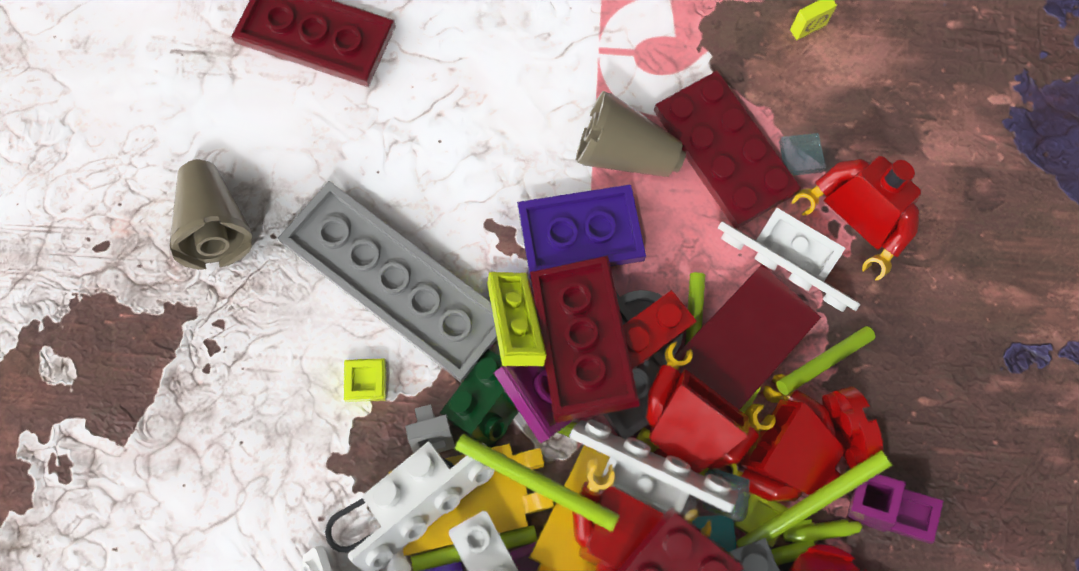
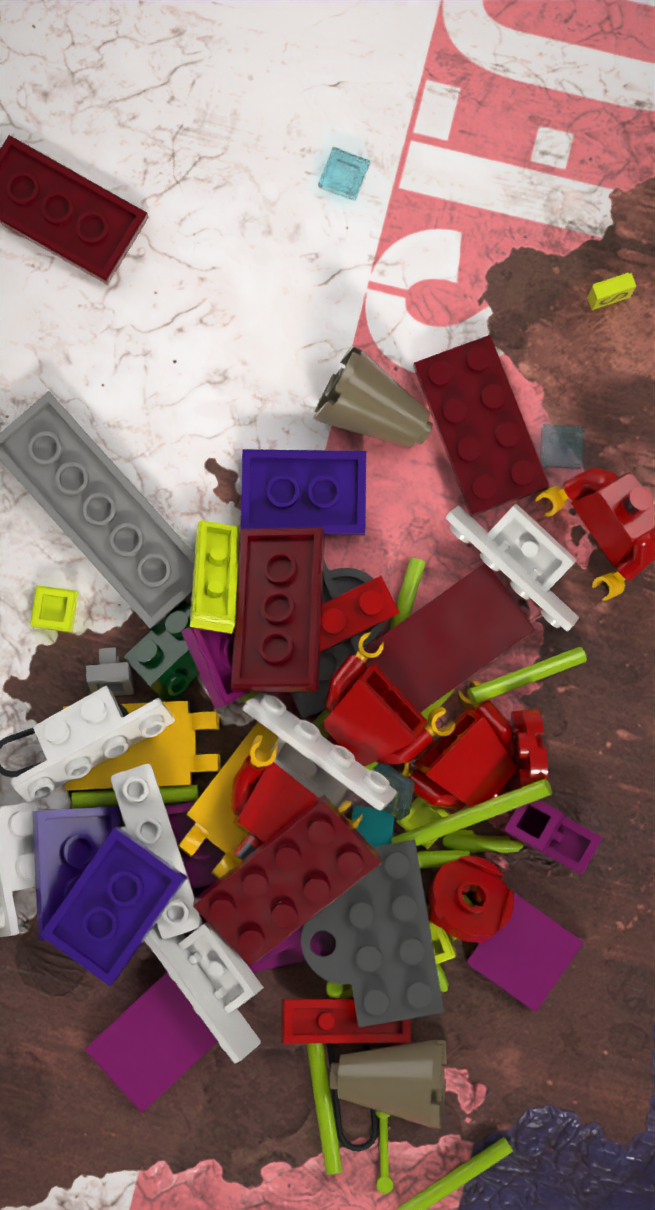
camera: 15 degrees right, 10 degrees up
lime bar [455,434,620,531] -> none

